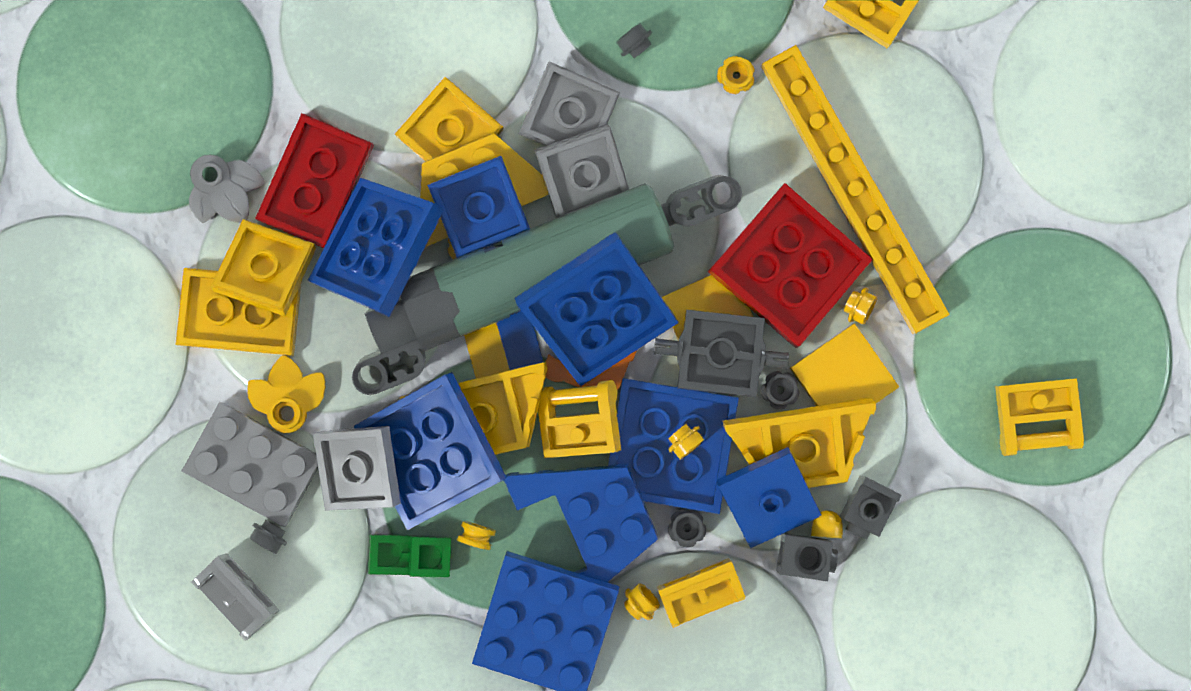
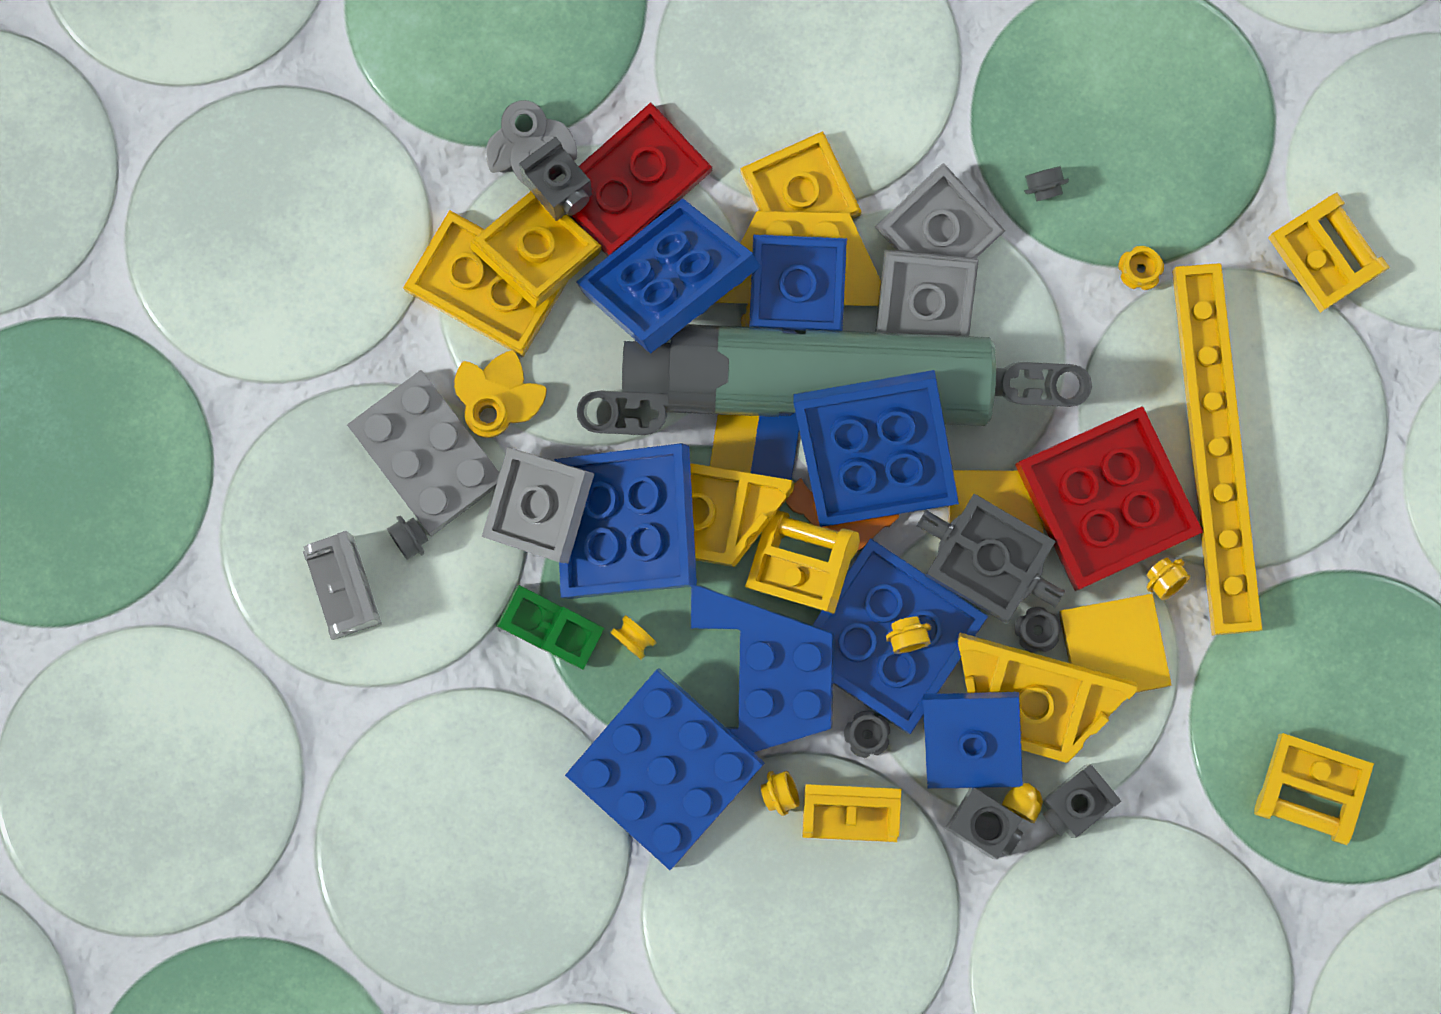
camera: 25 degrees right, 5 degrees down
none -> dark grey brick [519,137,592,221]

